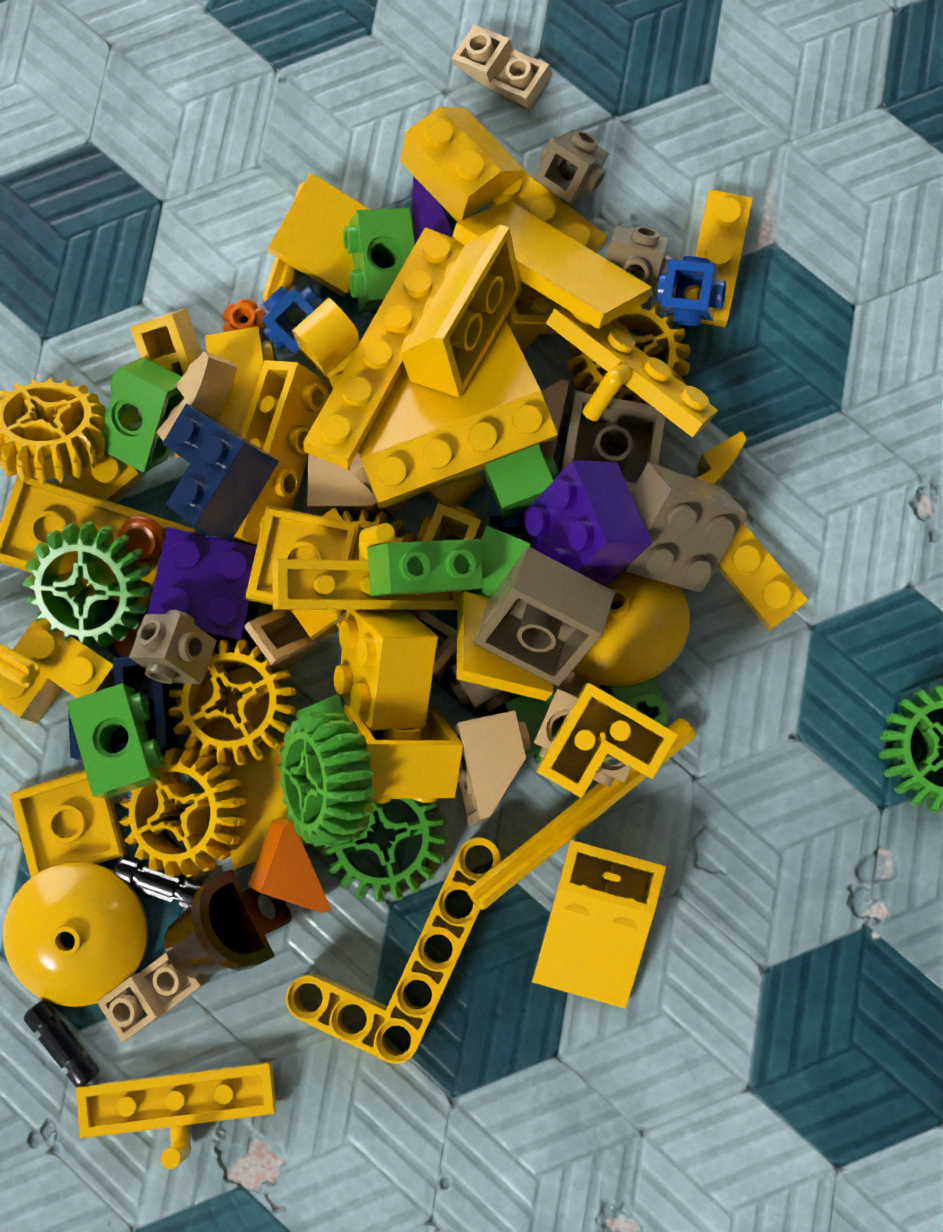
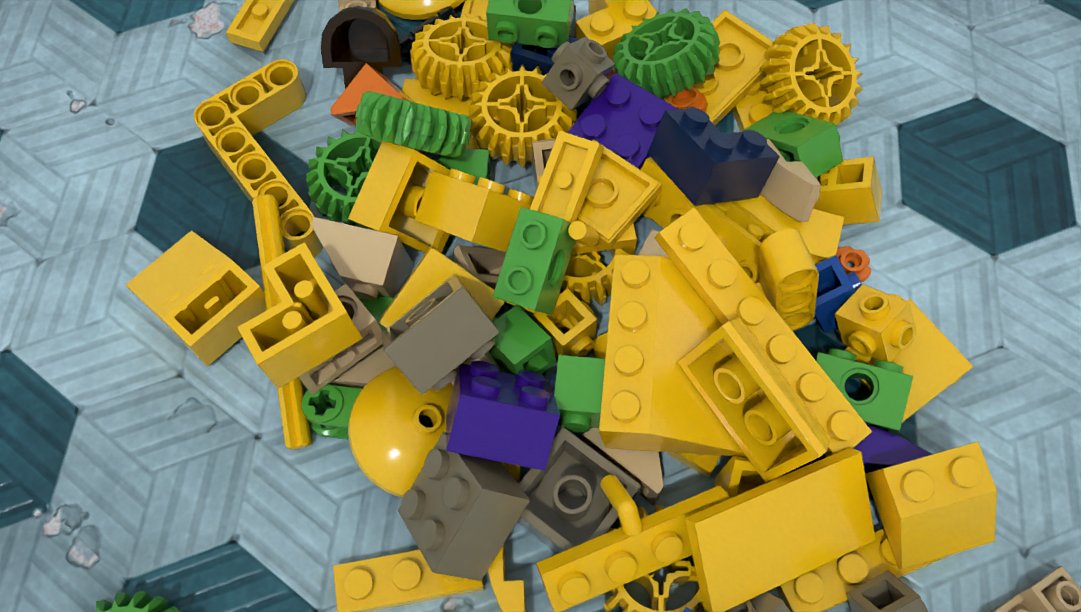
camera: 110 degrees right, 15 degrees down
none -> yellow brick [835,284,917,362]

